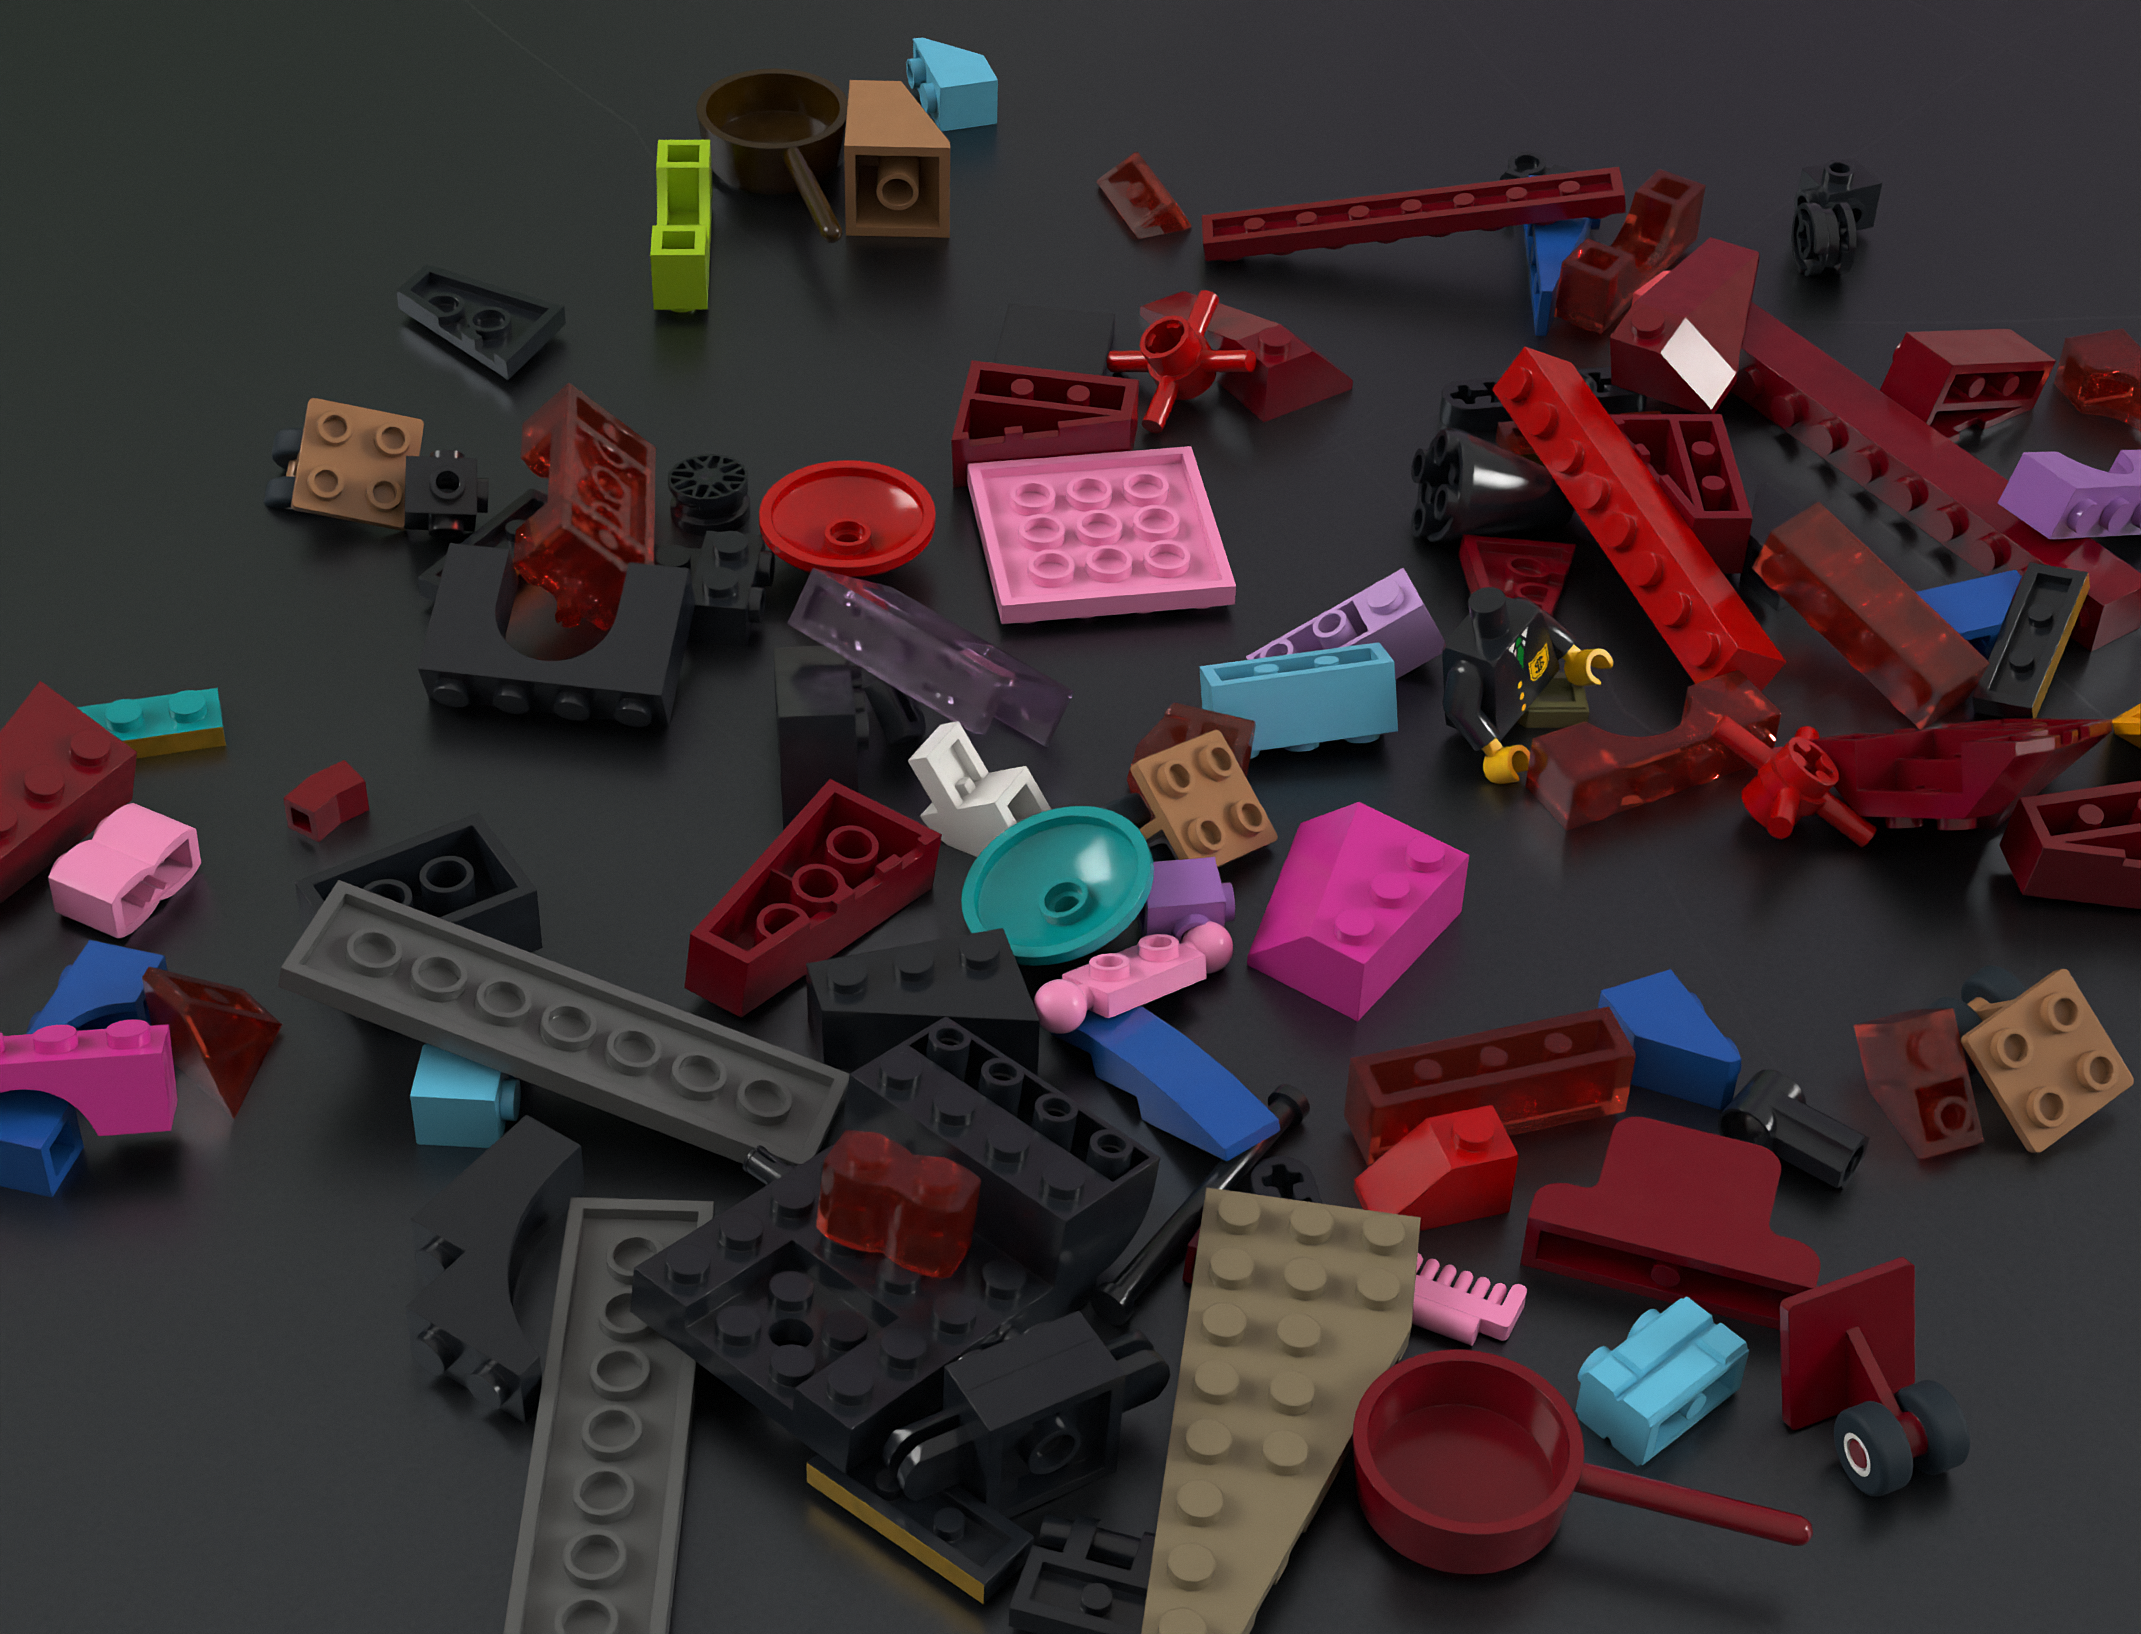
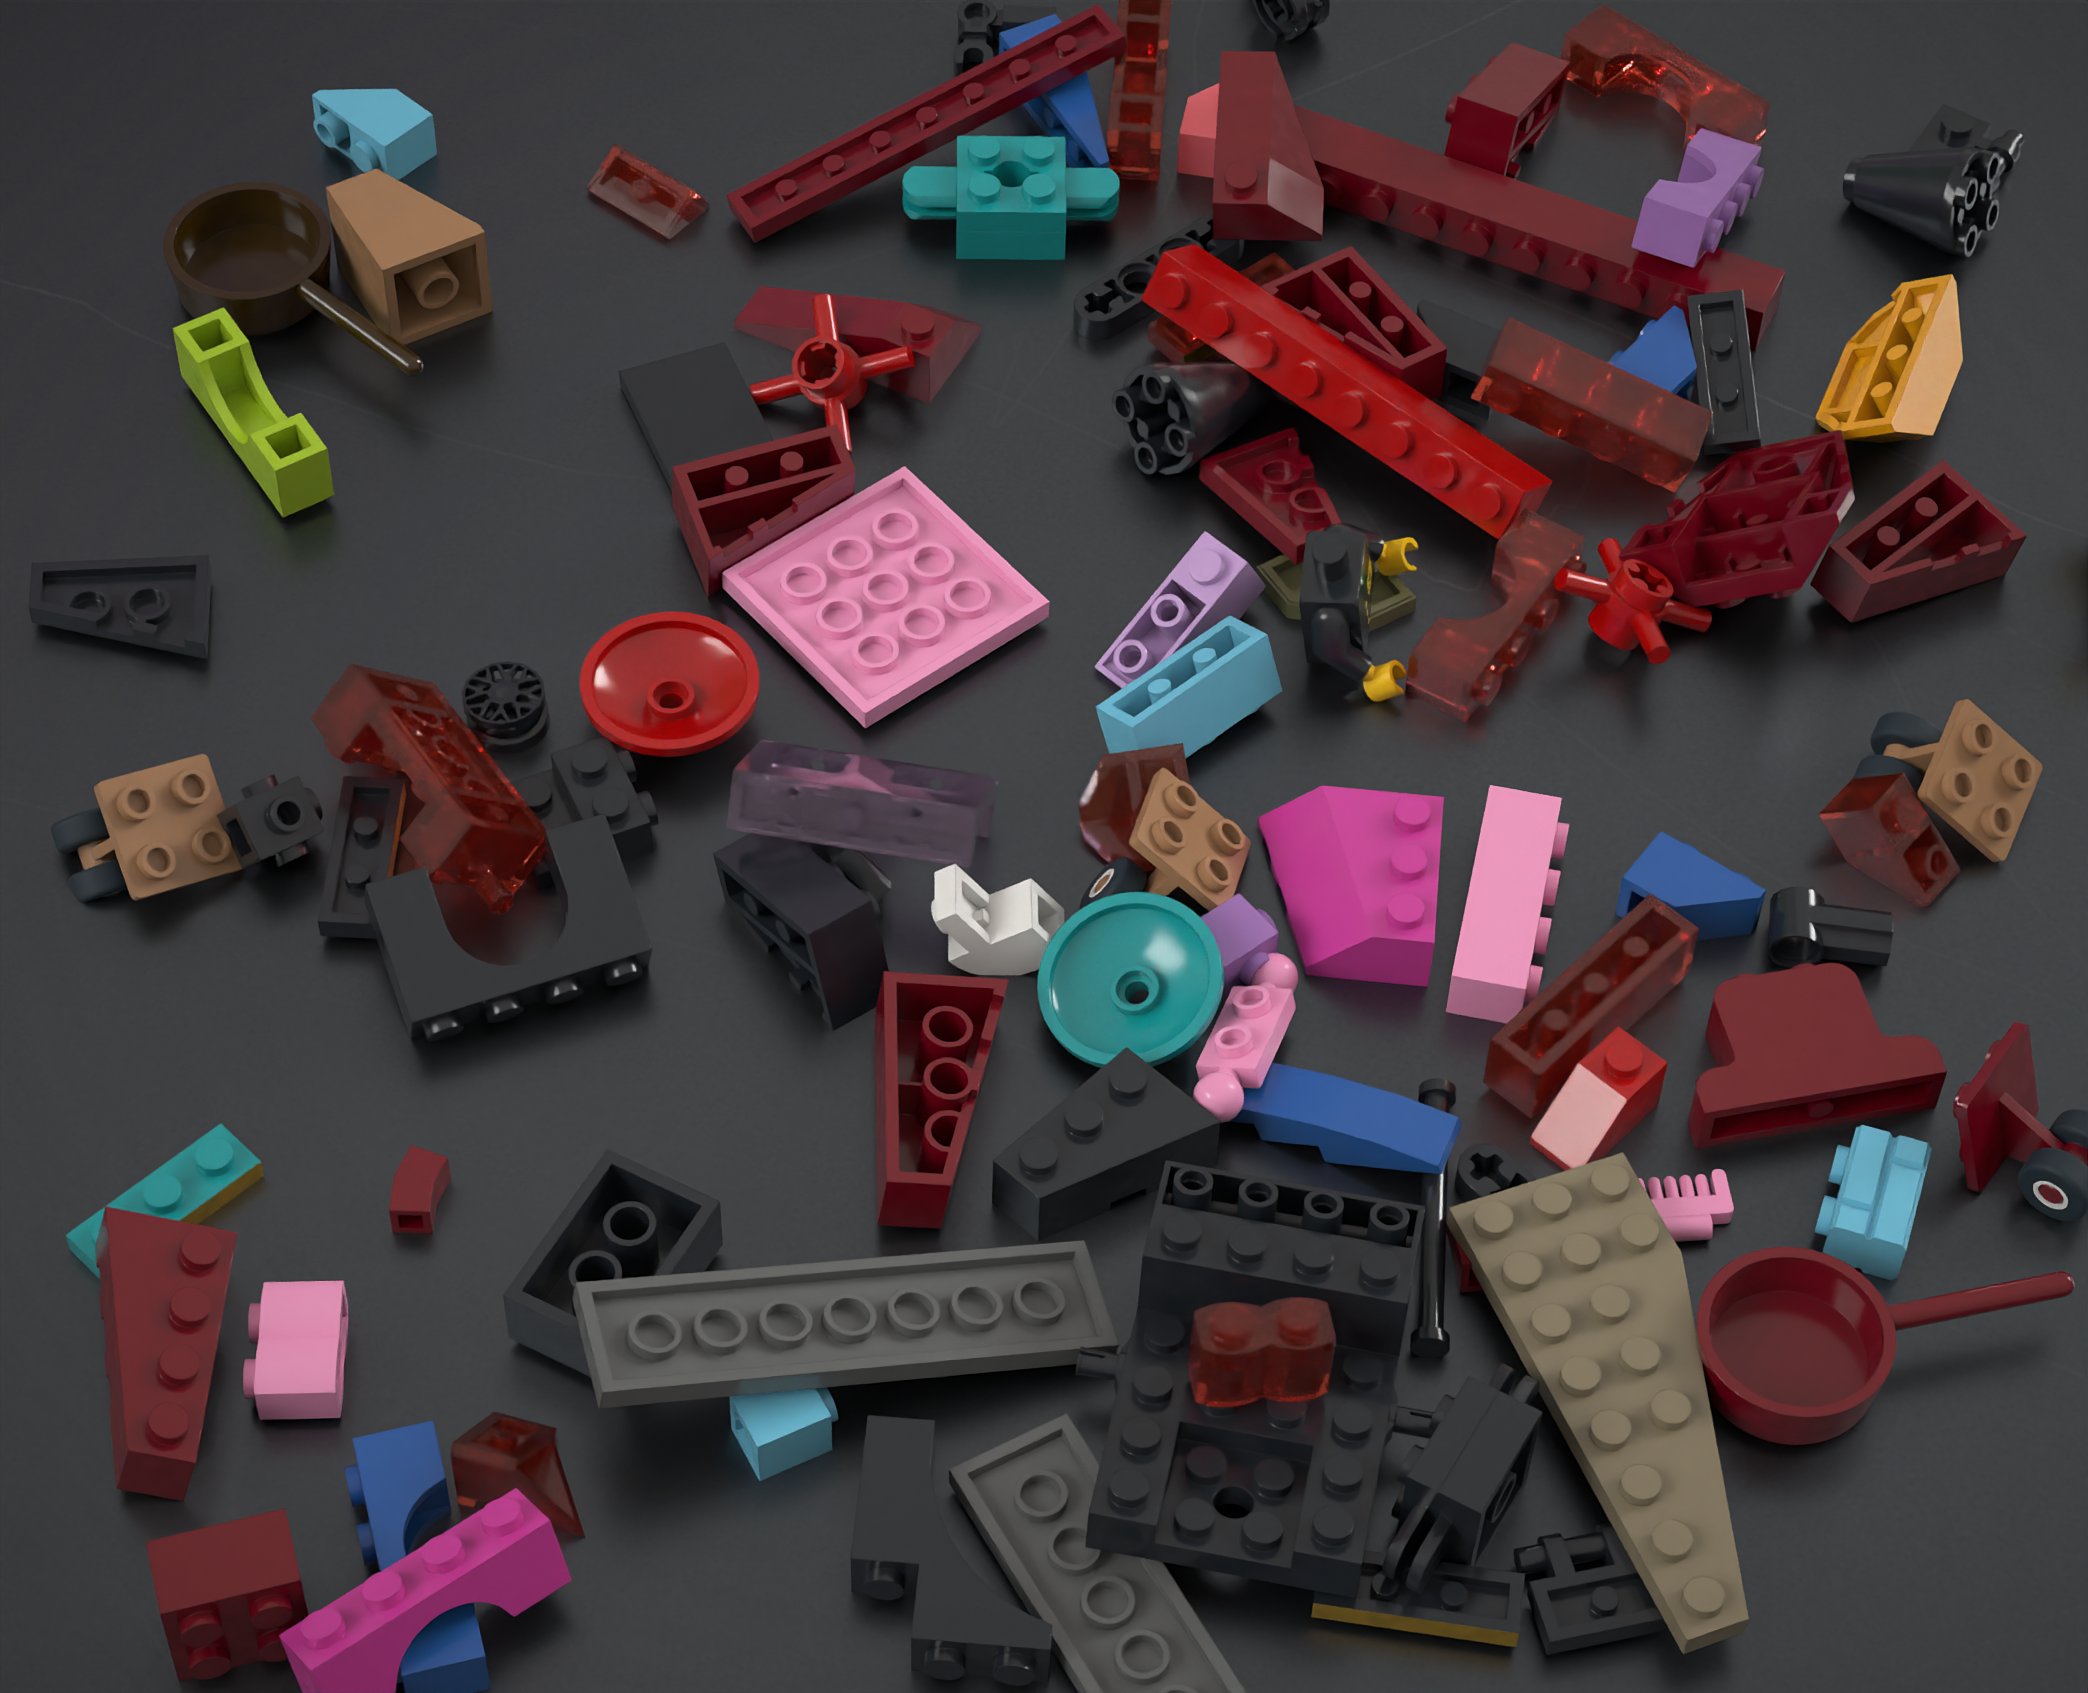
camera: 30 degrees left, 10 degrees up
none -> teal brick [902,135,1120,260]
none -> bright pink brick [1446,785,1569,1026]

